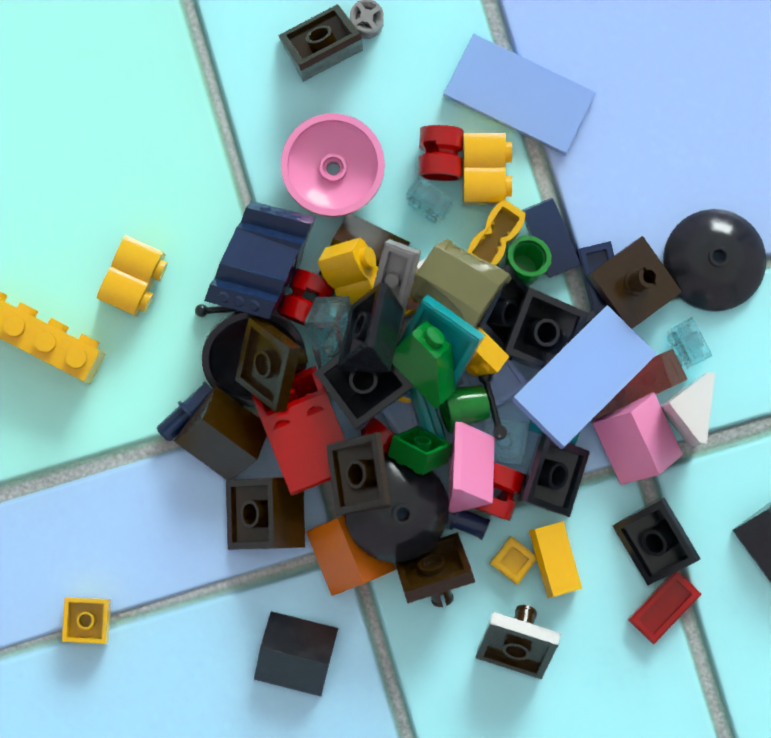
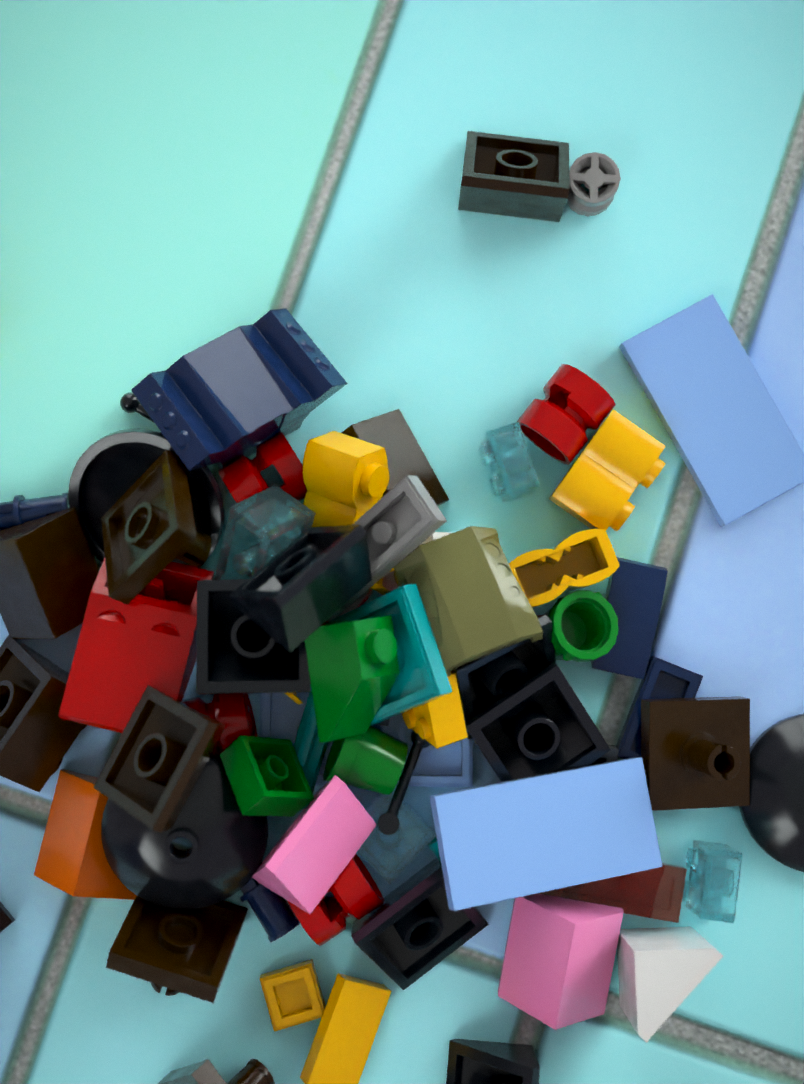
camera: 35 degrees right, 0 degrees up
yellow brick [96,235,168,317] -> none
bright pink dish [281,113,385,217] -> none

